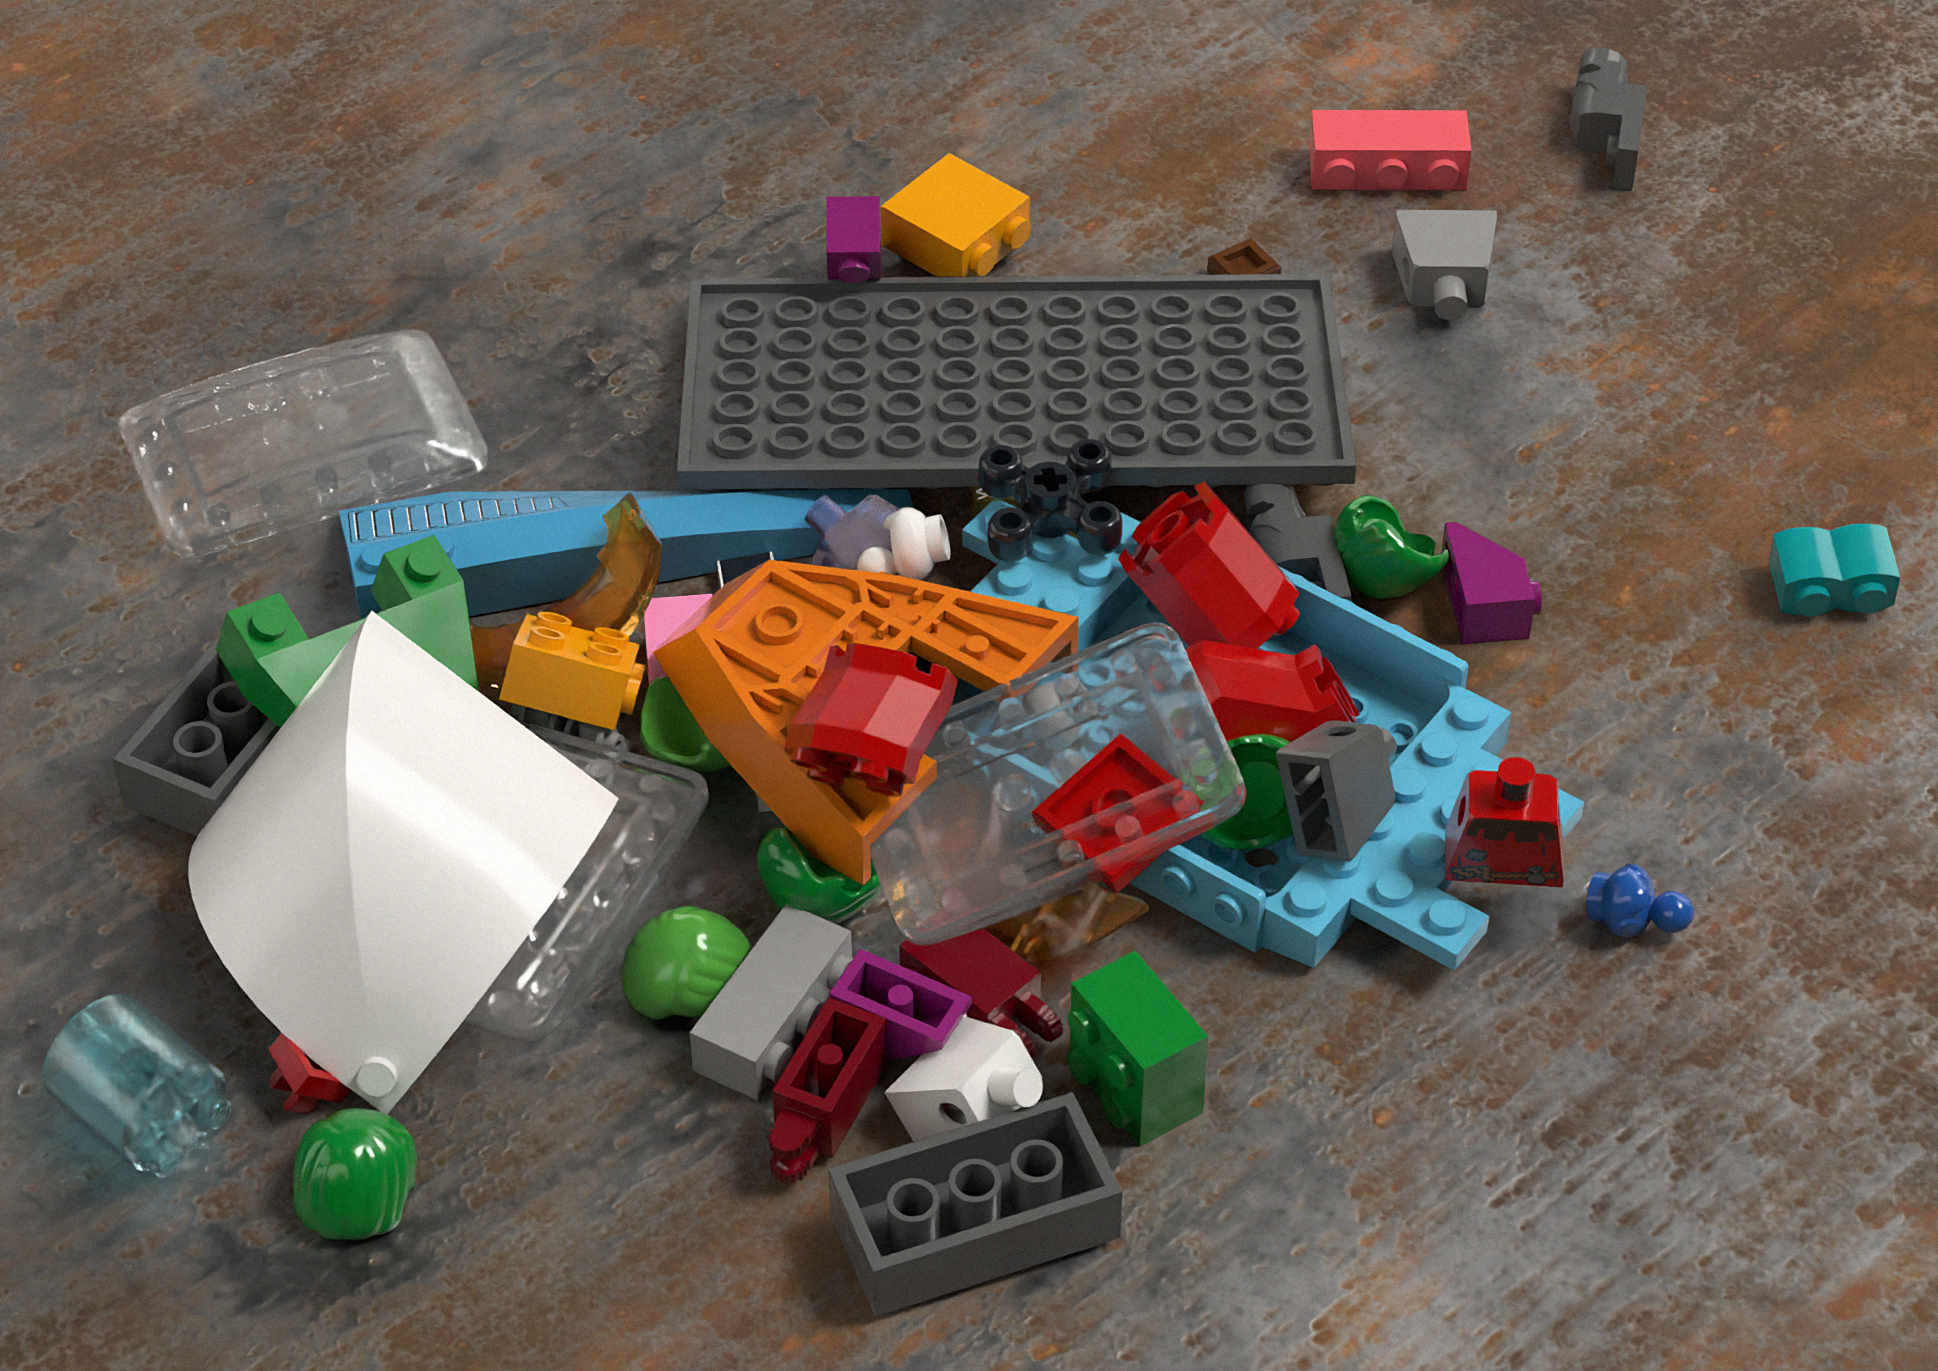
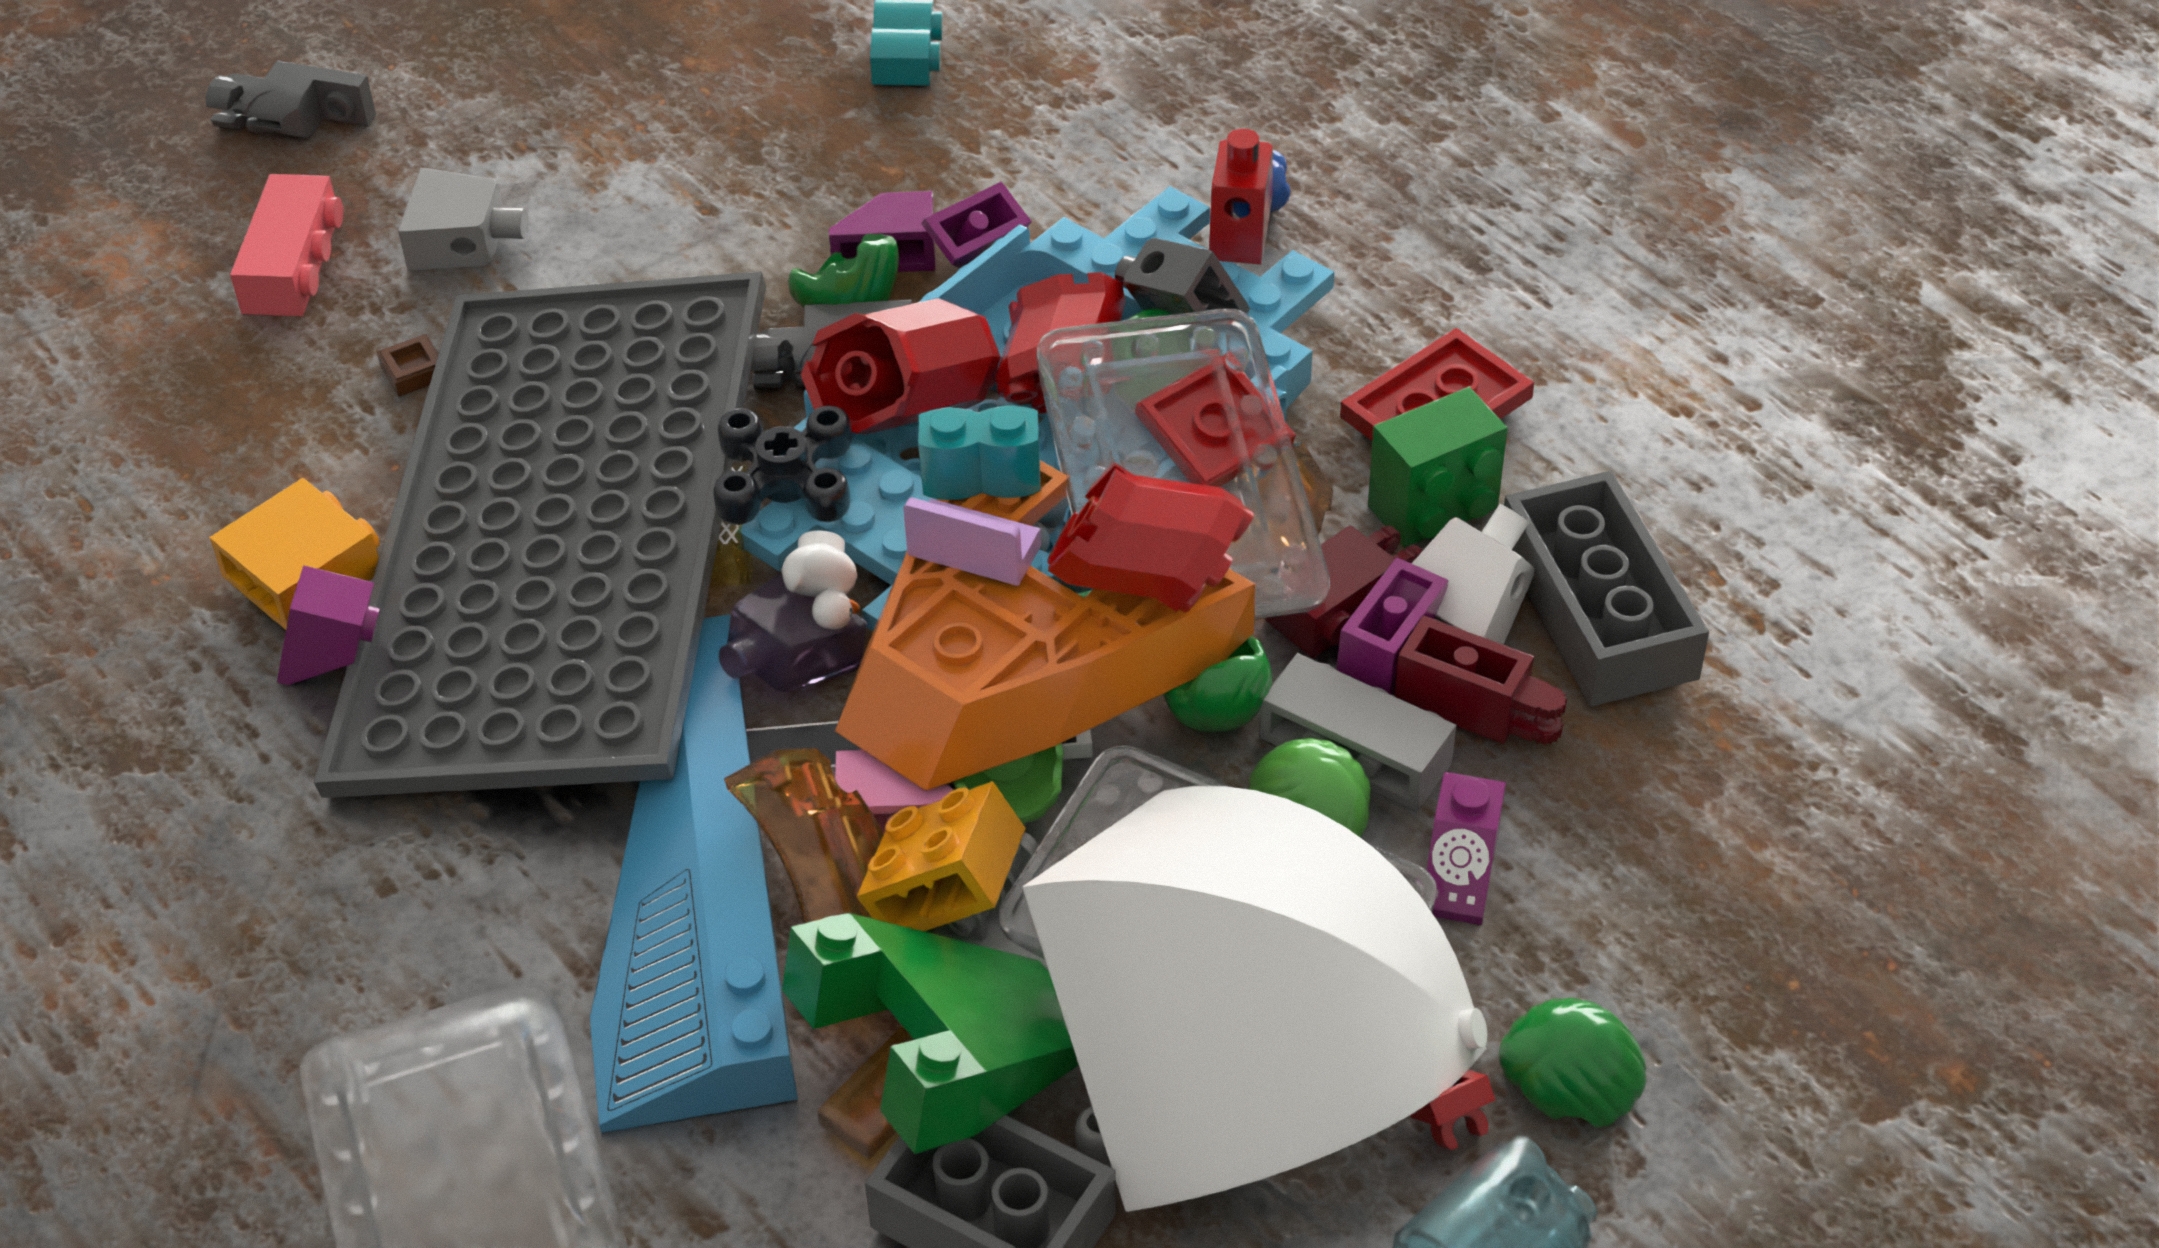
camera: 85 degrees left, 0 degrees up
none -> lavender panel [903,497,1041,586]
none -> teal brick [918,405,1041,500]
none -> magenta slope [921,181,1032,268]
none -> red plate [1340,328,1535,441]
none -> magenta slope [1422,772,1506,925]

